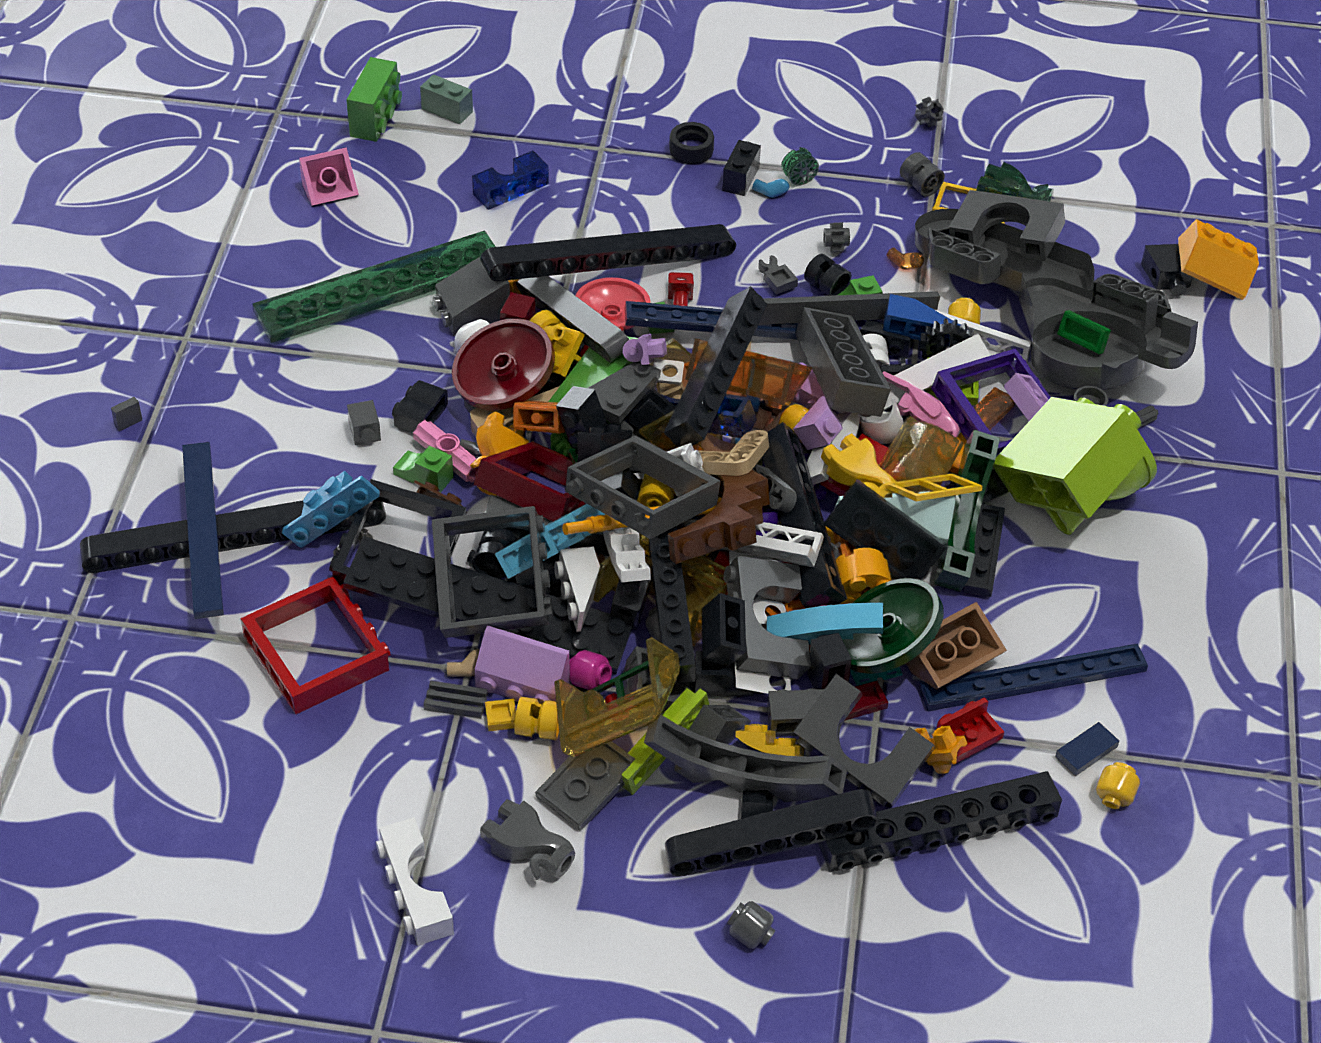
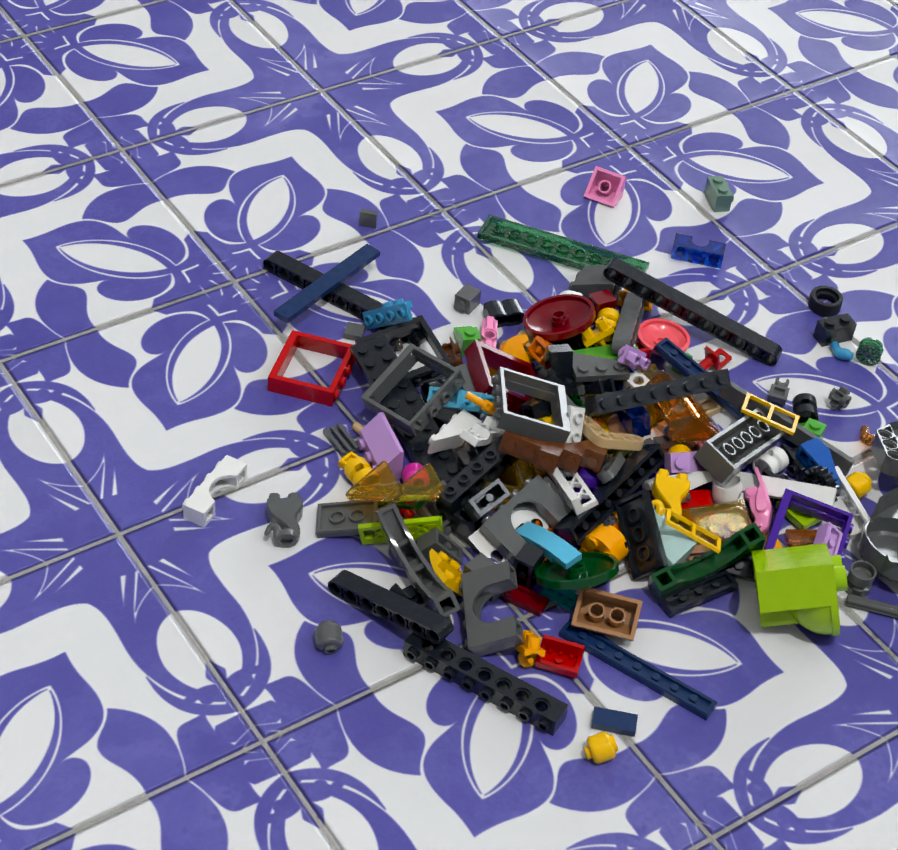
camera: 45 degrees right, 5 degrees down
bright green brick [346,57,402,142] -> none
none -> dark grey tile [343,322,366,340]
none -> yellow window [740,392,800,436]

